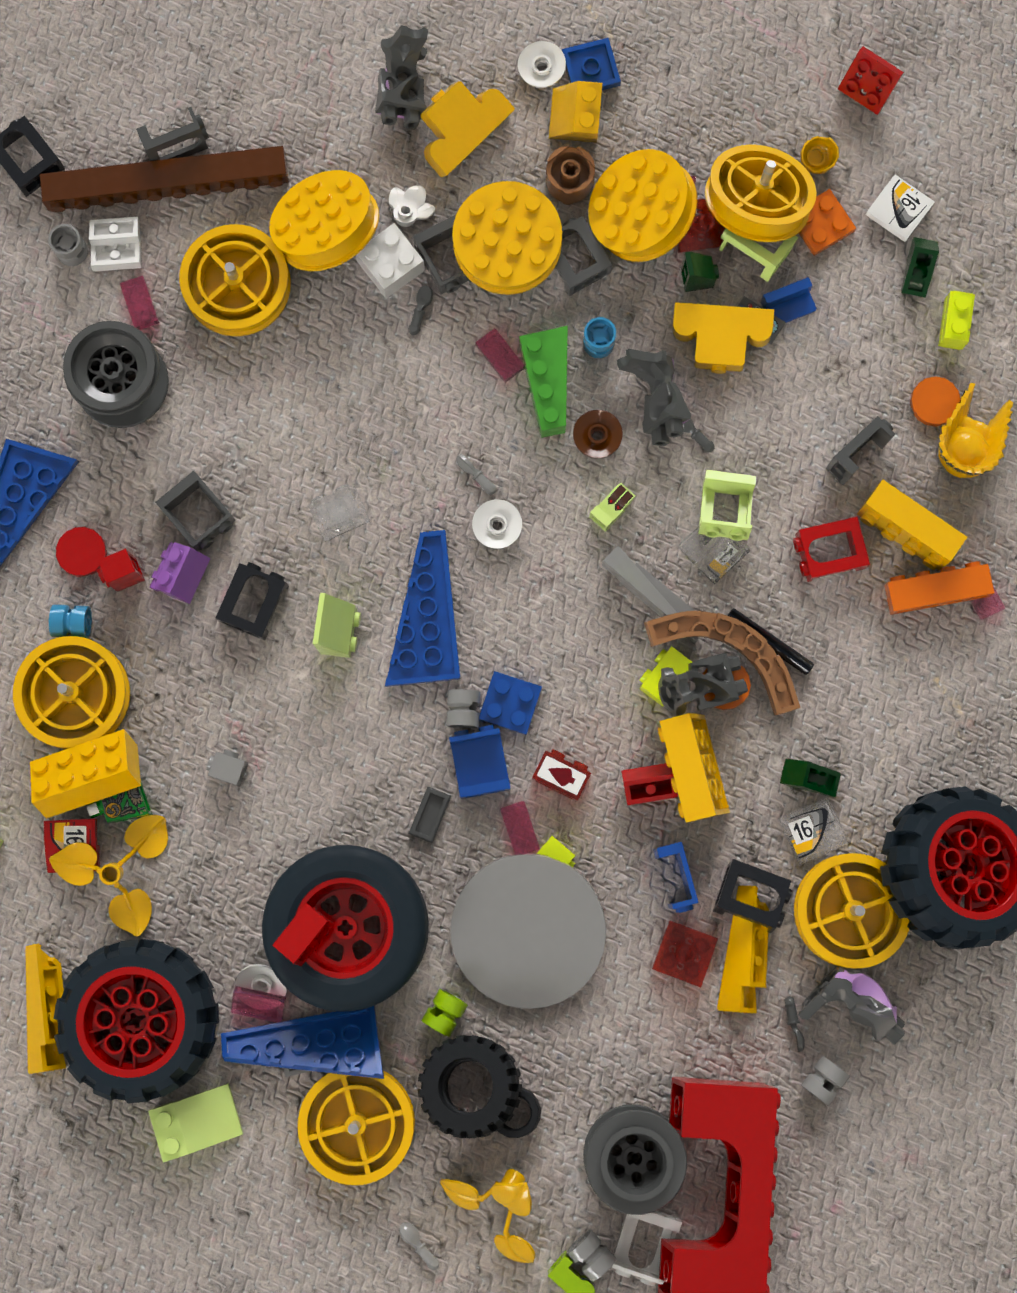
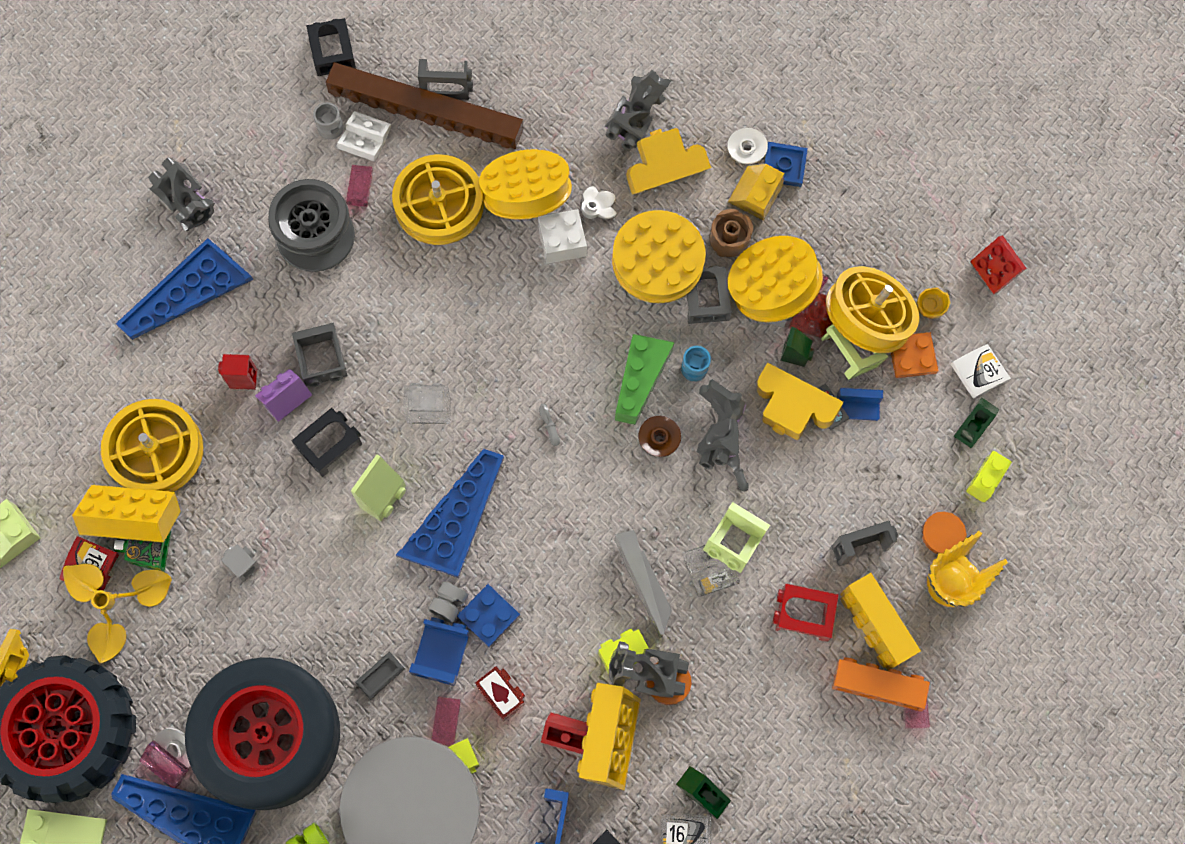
camera: 20 degrees right, 10 degrees down
dark azure wheel [49,604,92,638] -> none
red tile [56,527,107,577] -> none
red hinge [272,903,335,966] -> none
dark grey piece [409,285,433,335] -> none
dark grey window [413,215,471,294] -> none
white dish [472,499,522,549] -> none
clear pink tile [475,328,525,383] -> none
yellowish green leg [589,483,636,532] -> none
medium nougat plate [644,611,800,716] -> none
black axle [727,608,814,675] -> none

